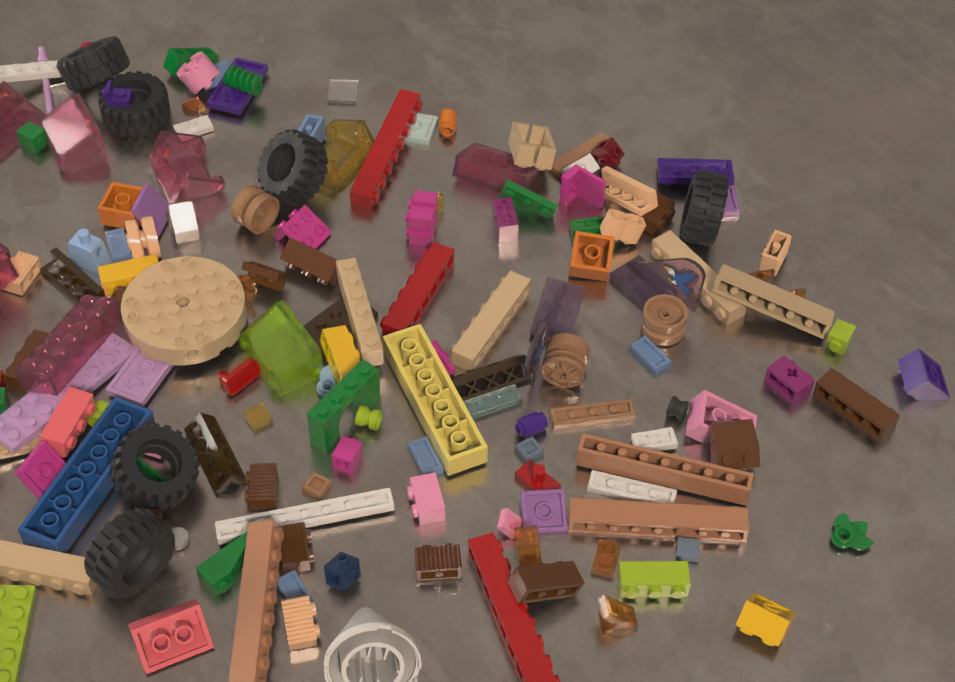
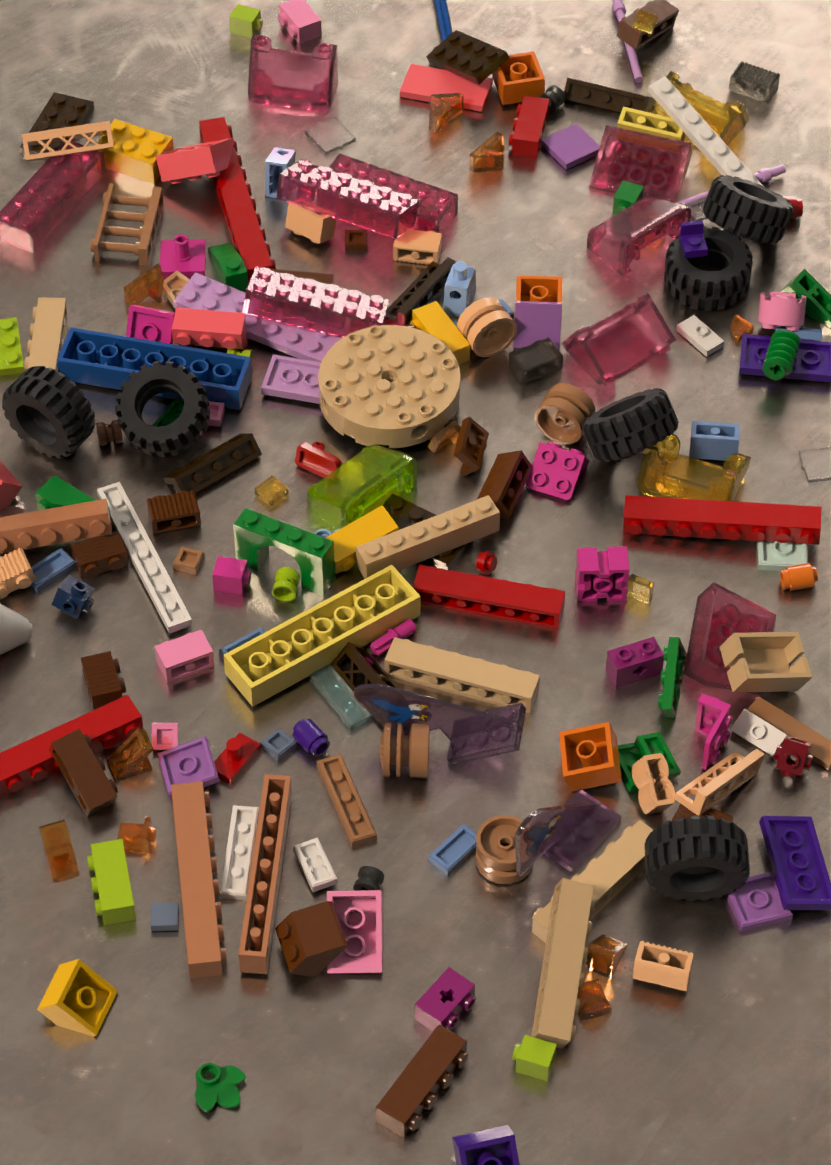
camera: 80 degrees right, 0 degrees up
light grey tile [171,527,189,550] -> none
none -> red plate [476,550,497,575]

